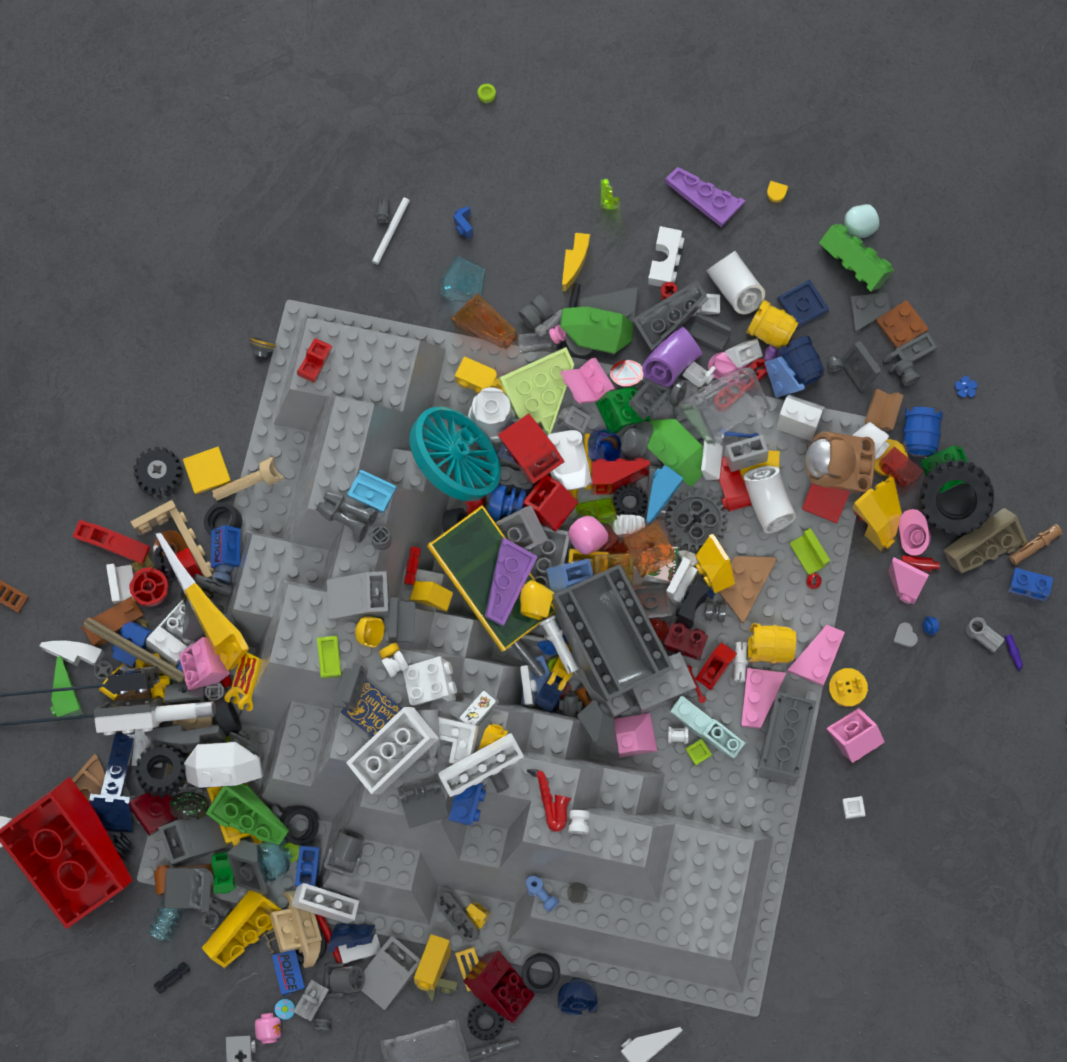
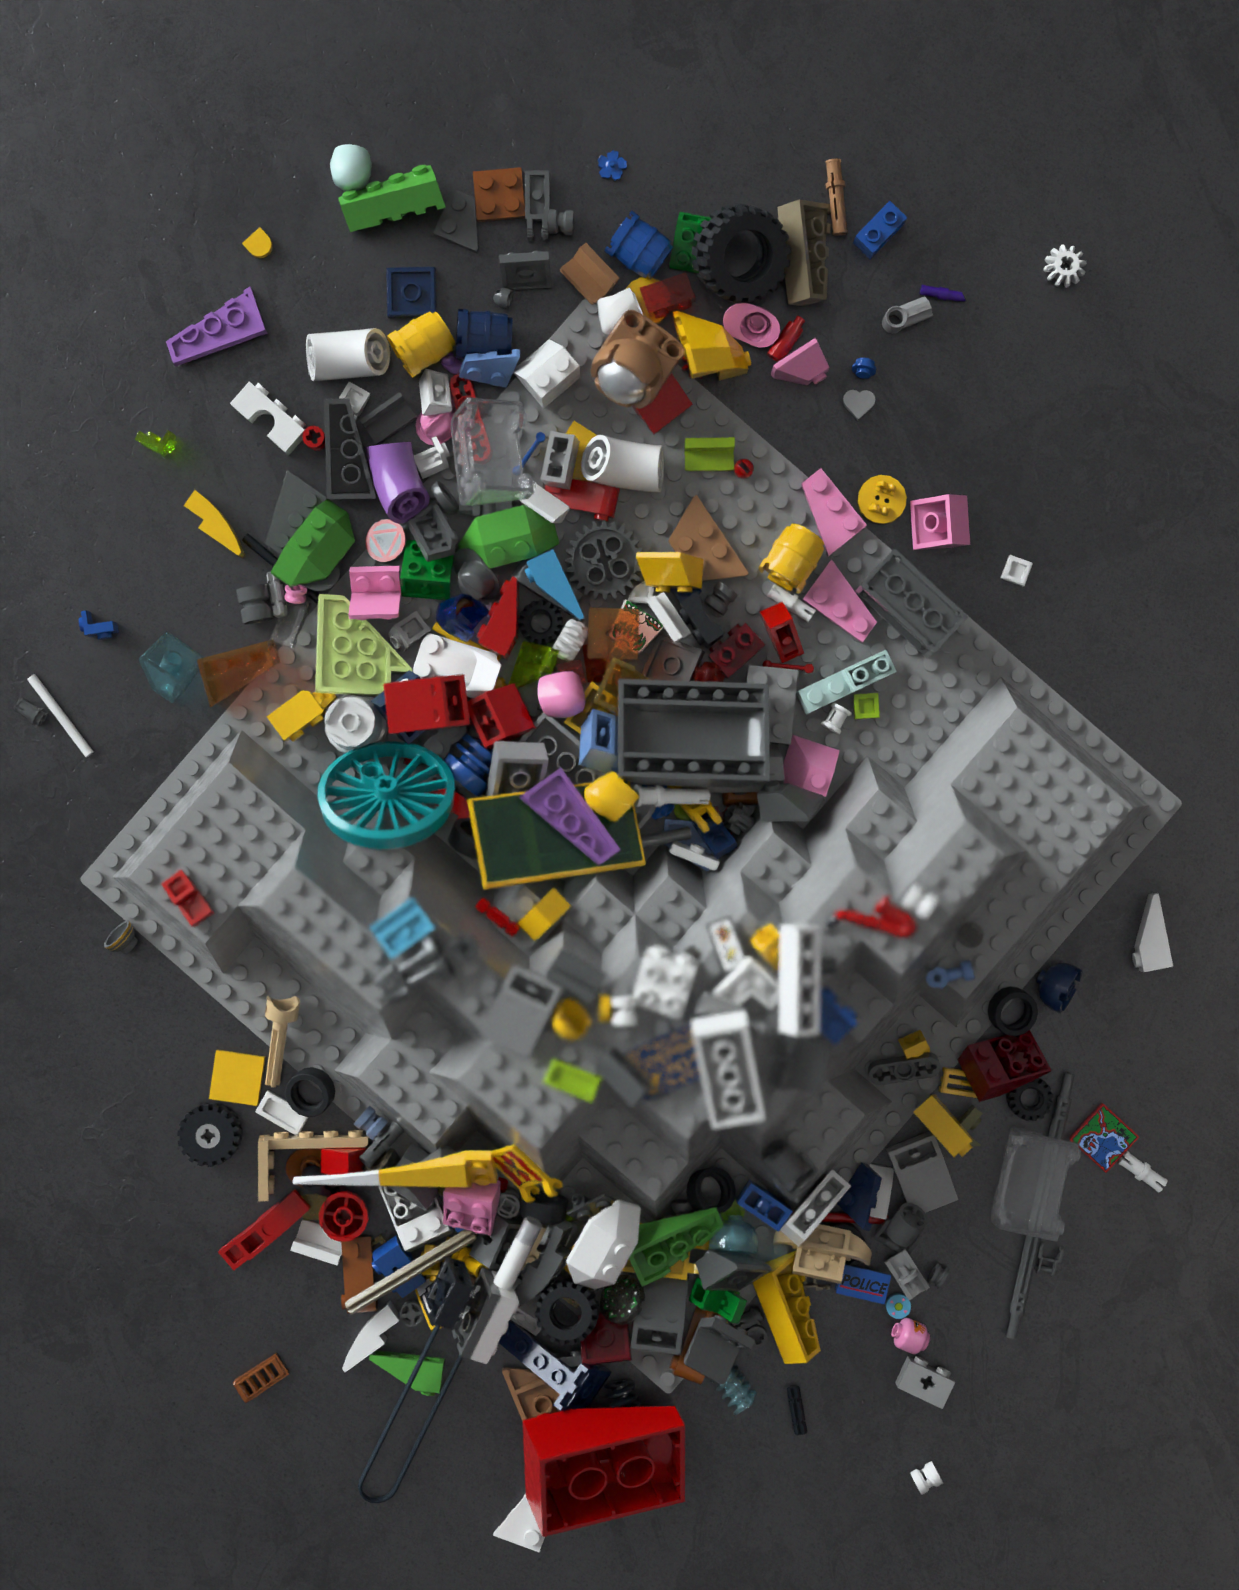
camera: 65 degrees left, 15 degrees up
blue panel [210,525,241,568] -> none
none -> white tile [255,1090,309,1136]

